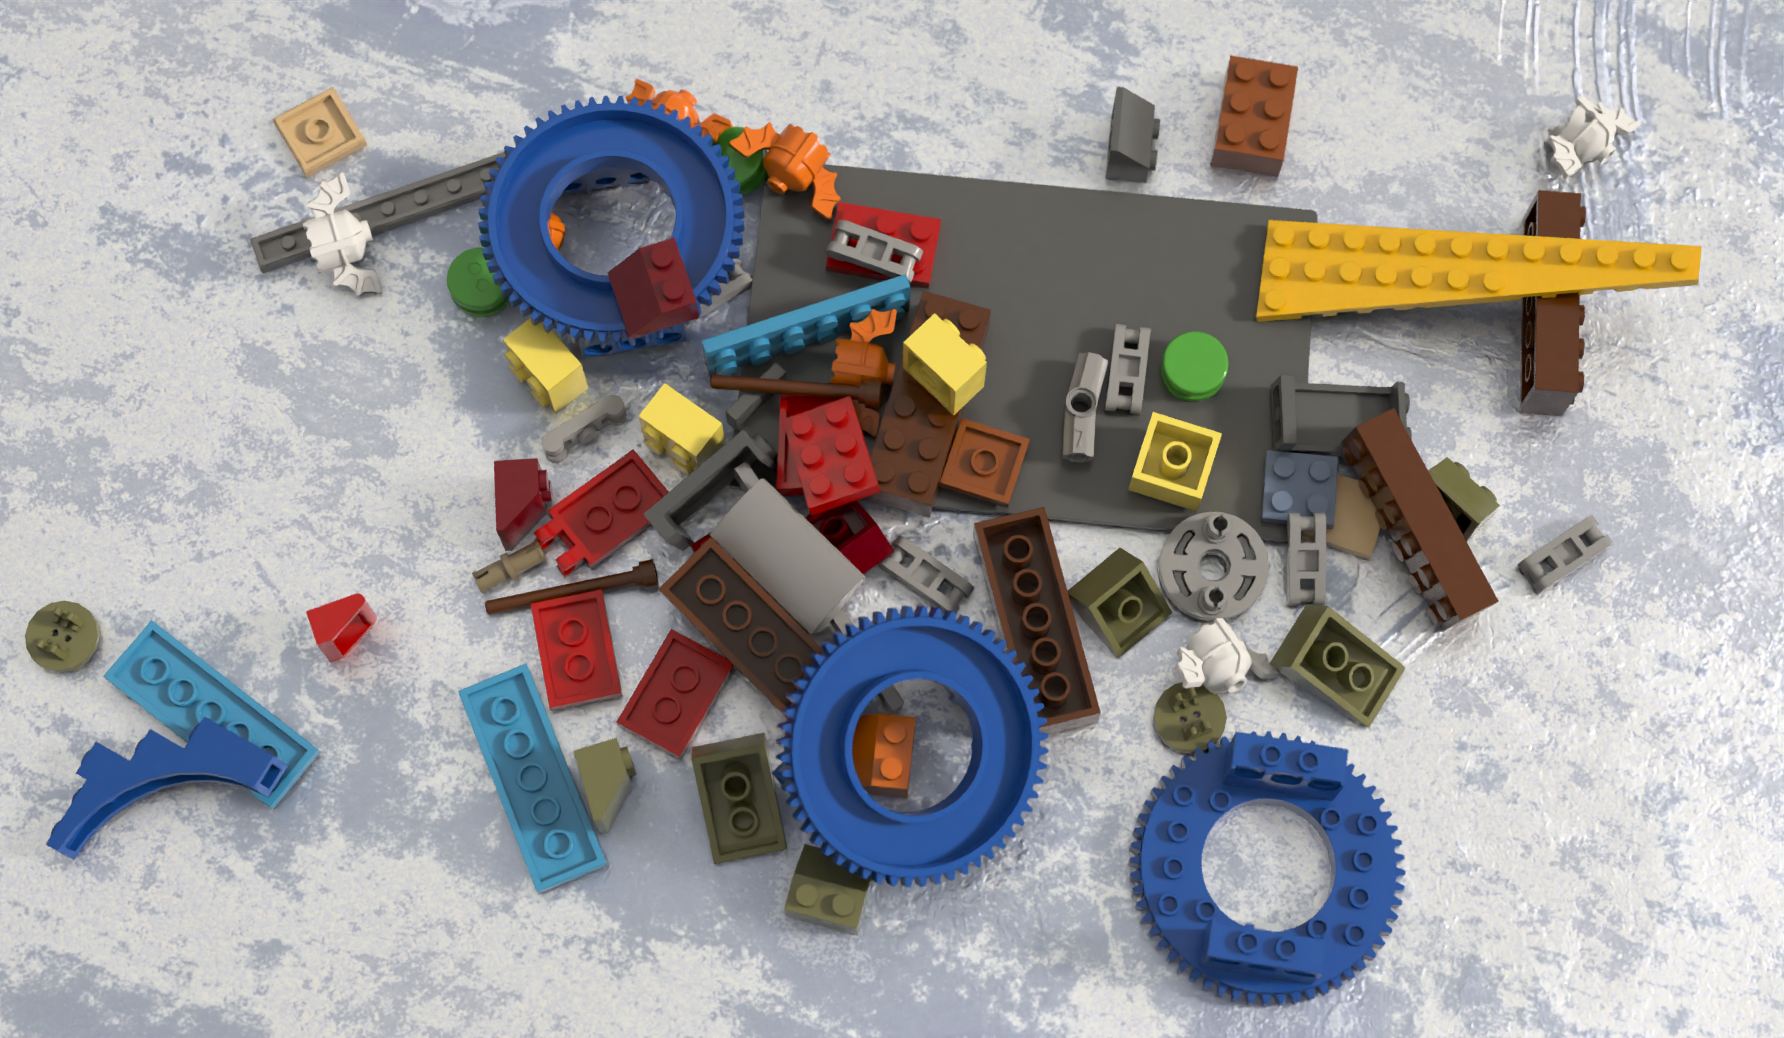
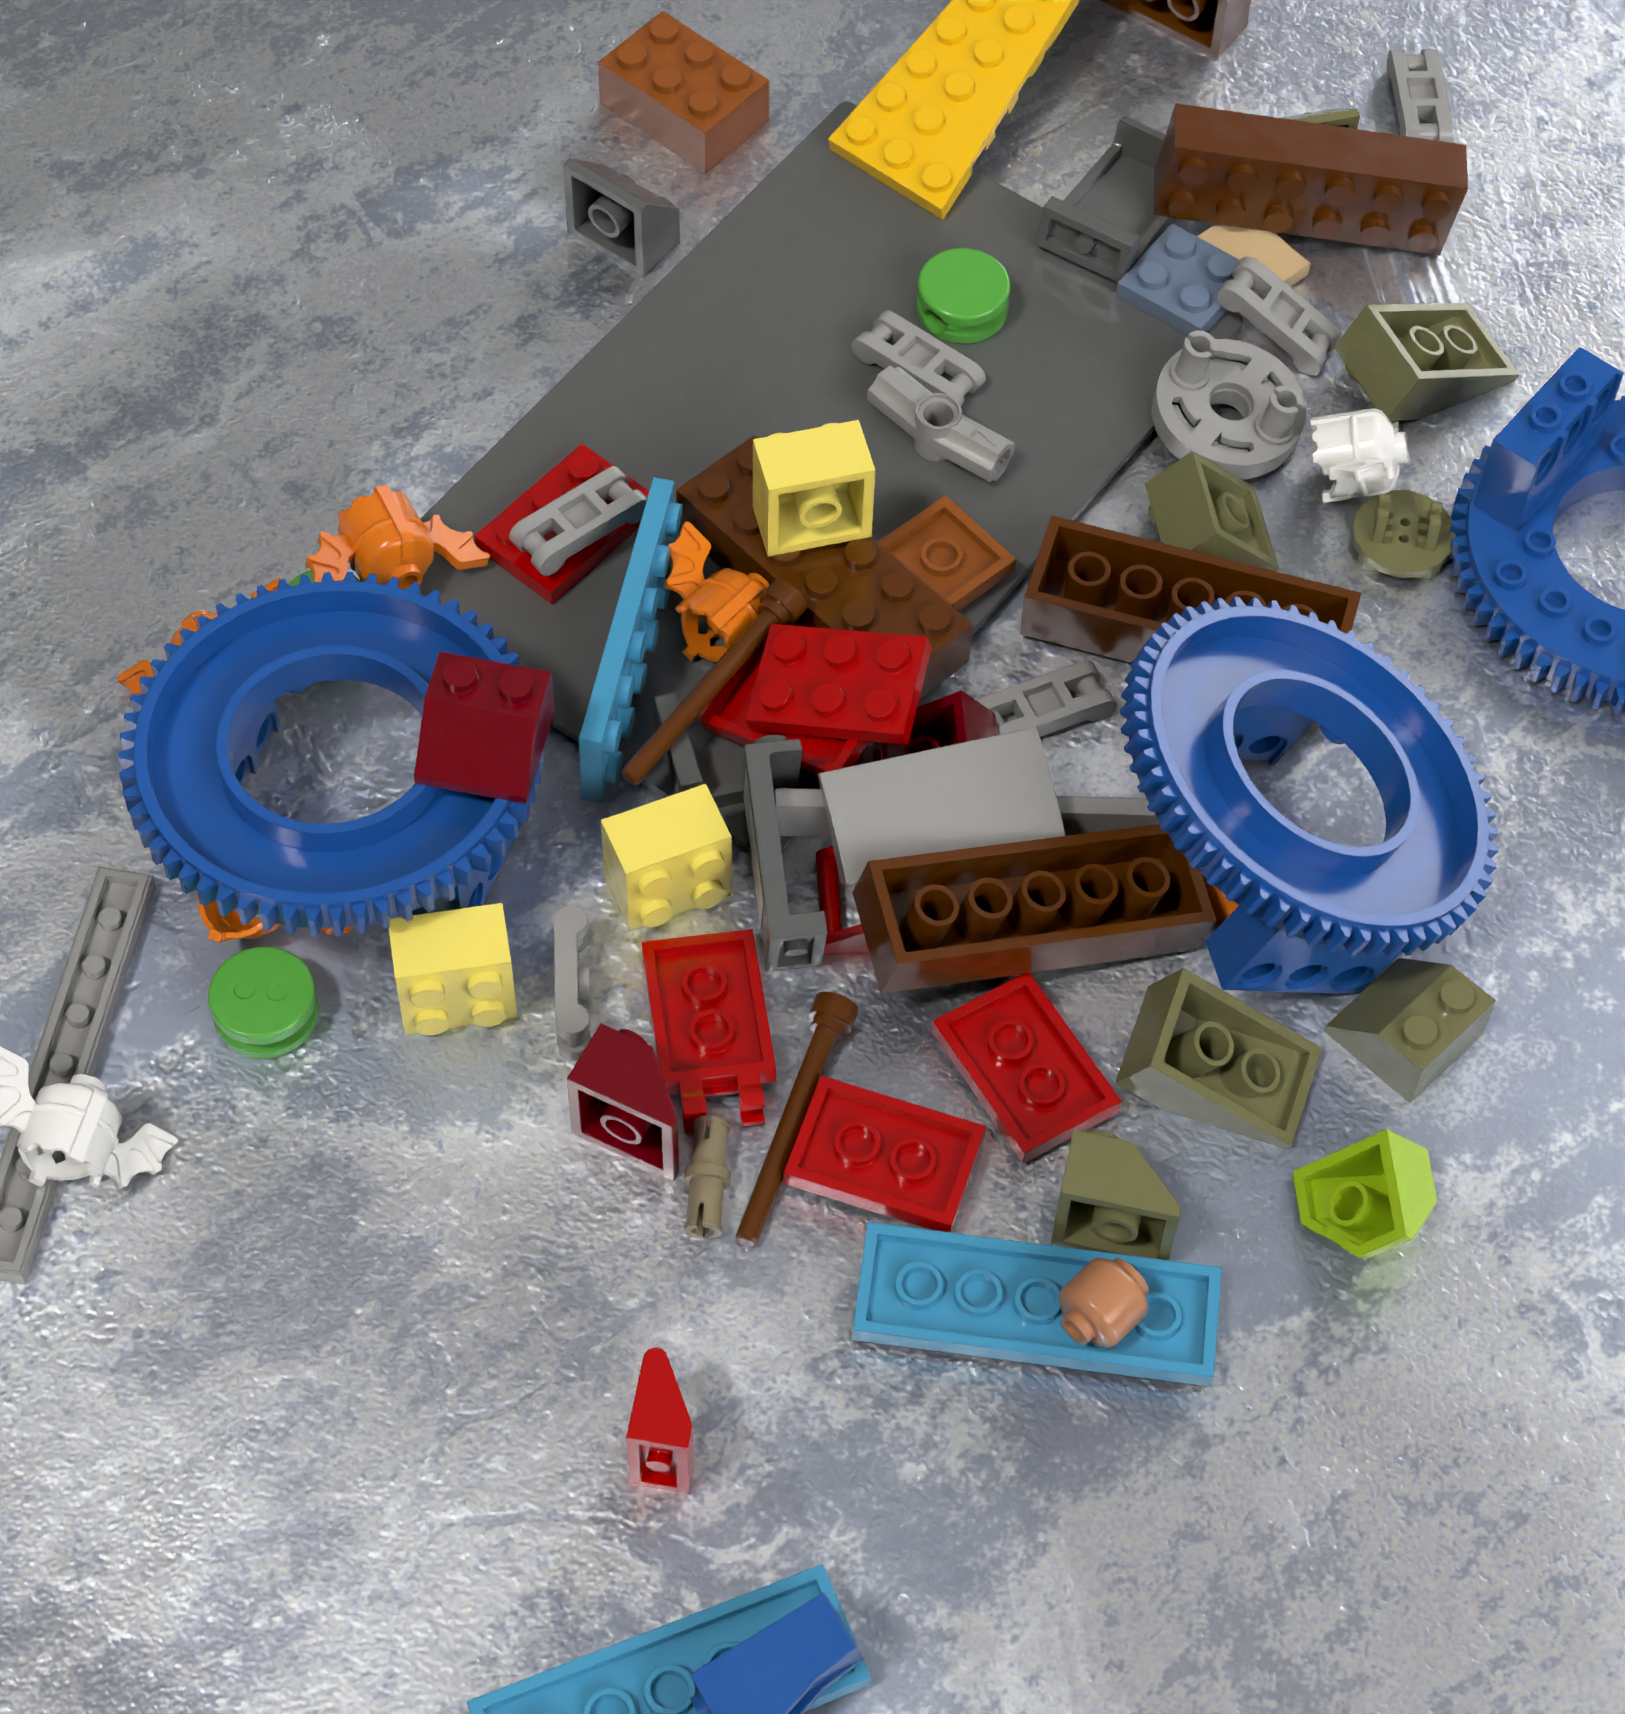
camera: 60 degrees left, 15 degrees down
light yellow brick [1128,412,1222,512] -> none
none -> nougat head [1059,1258,1149,1348]
none -> lime slope [1292,1129,1437,1260]

